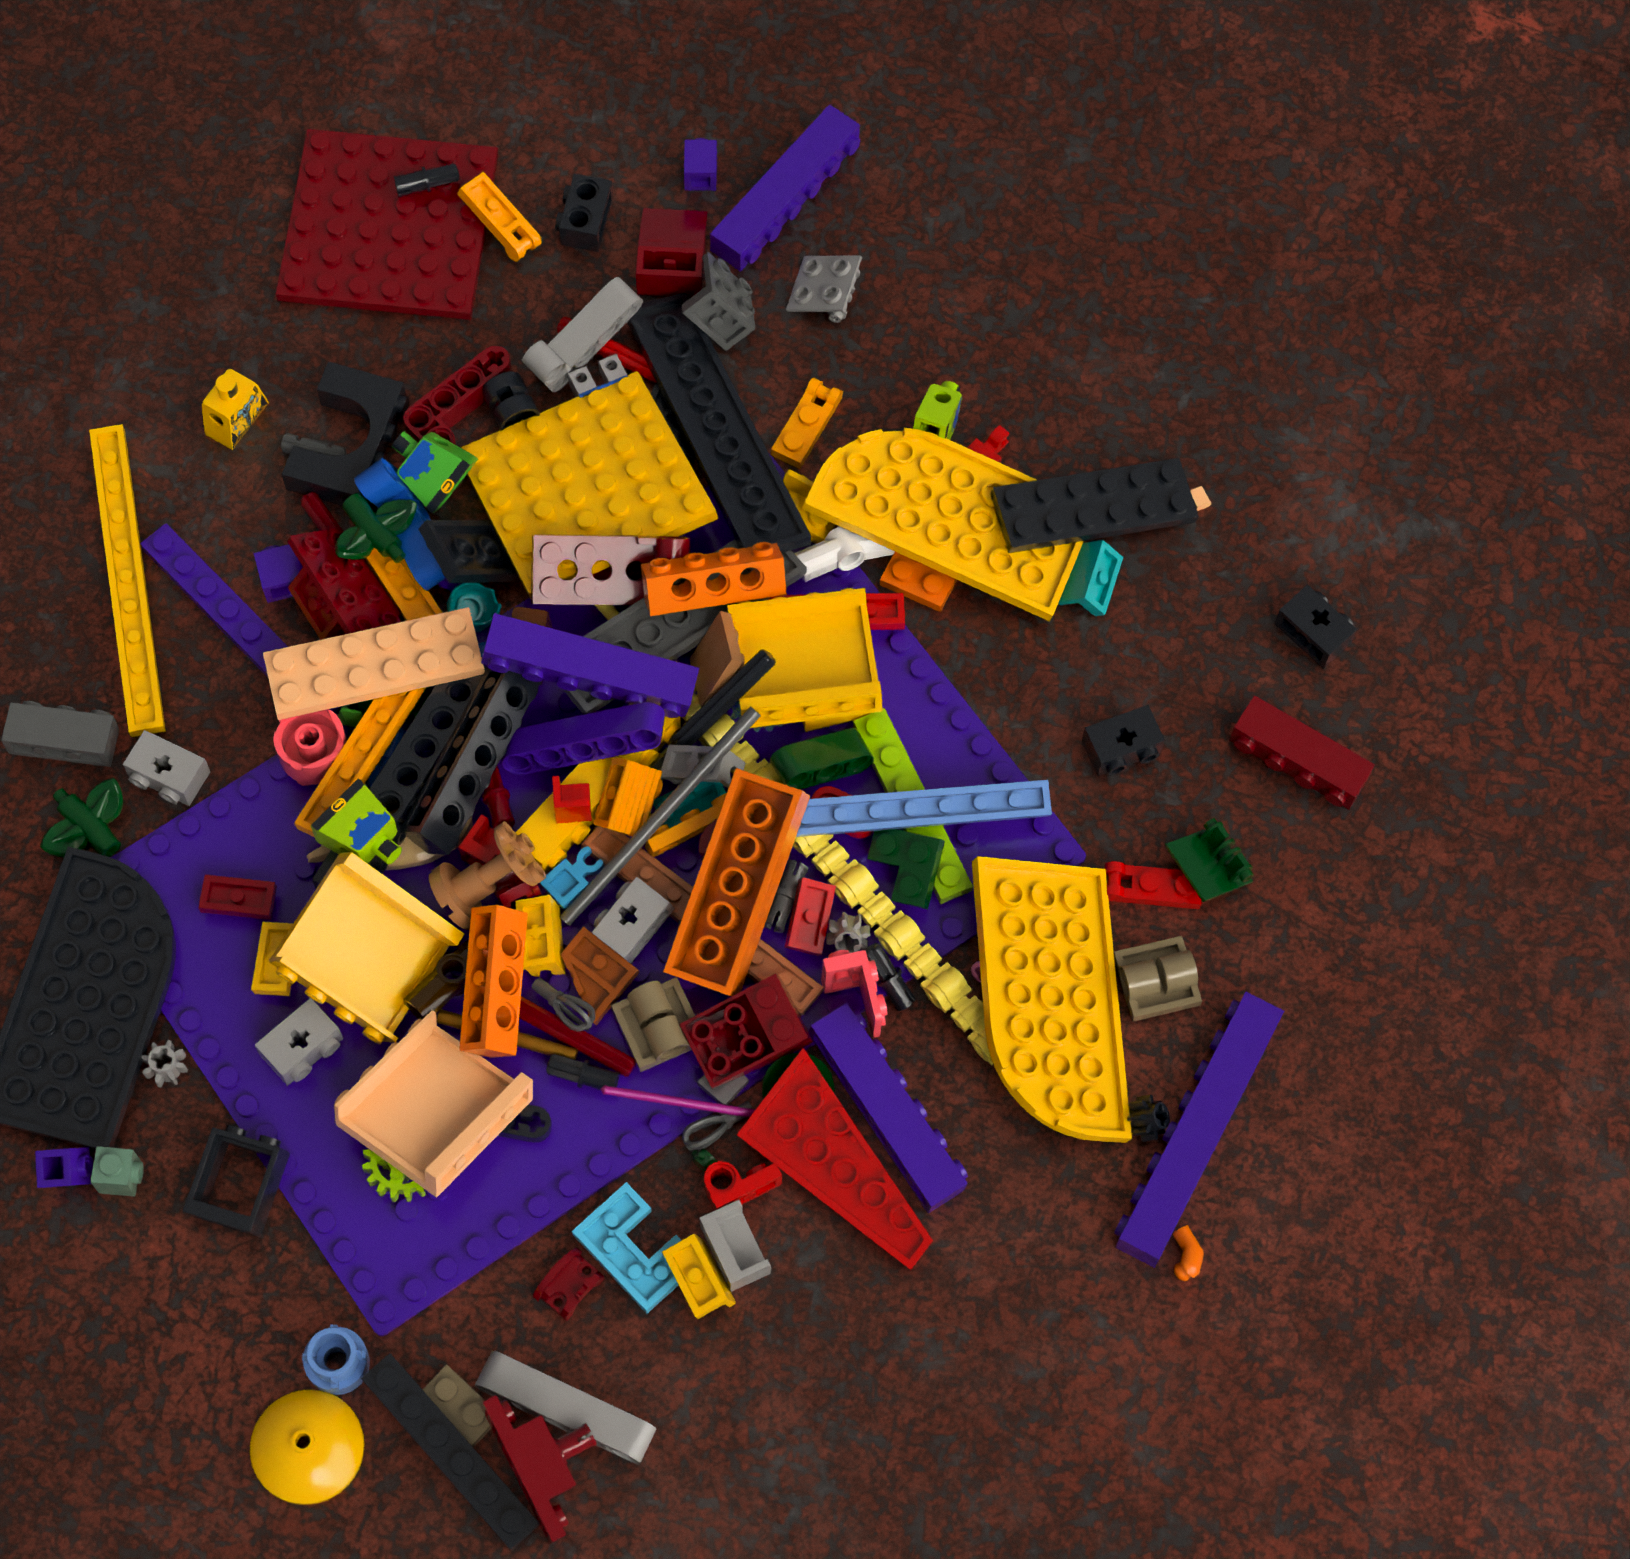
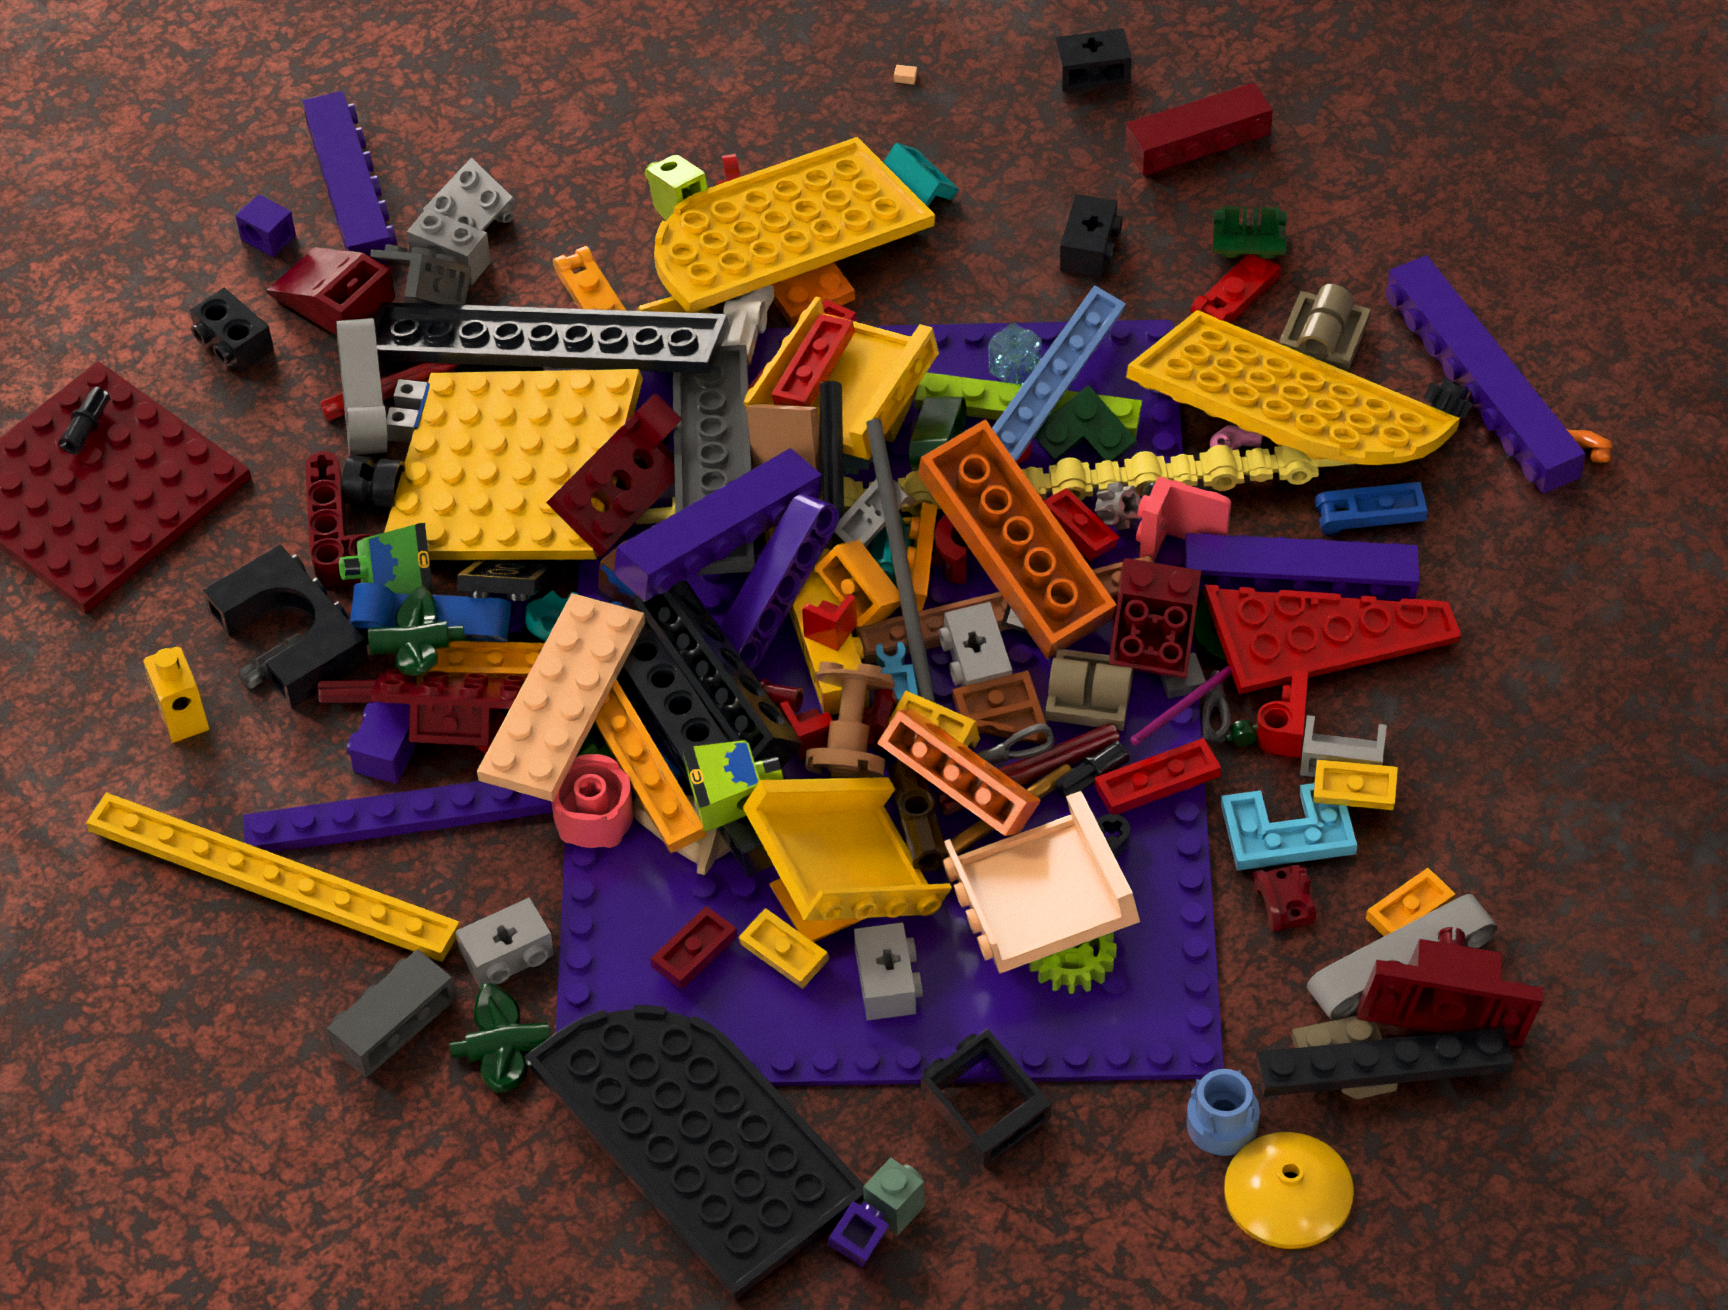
camera: 50 degrees left, 15 degrees down
light grey gear [142,1040,188,1088] -> none
light orange plate [457,172,542,262] -> none
orange brick [641,542,787,616] -> none
black plate [990,458,1199,553] -> none
none -> light grey brick [407,208,491,285]
none -> red plate [771,314,855,407]
none -> clear light blue brick [988,322,1042,385]
none -> red plate [1095,738,1221,814]
none -> blue plate [1315,482,1428,535]
none -> light orange plate [1366,868,1456,936]

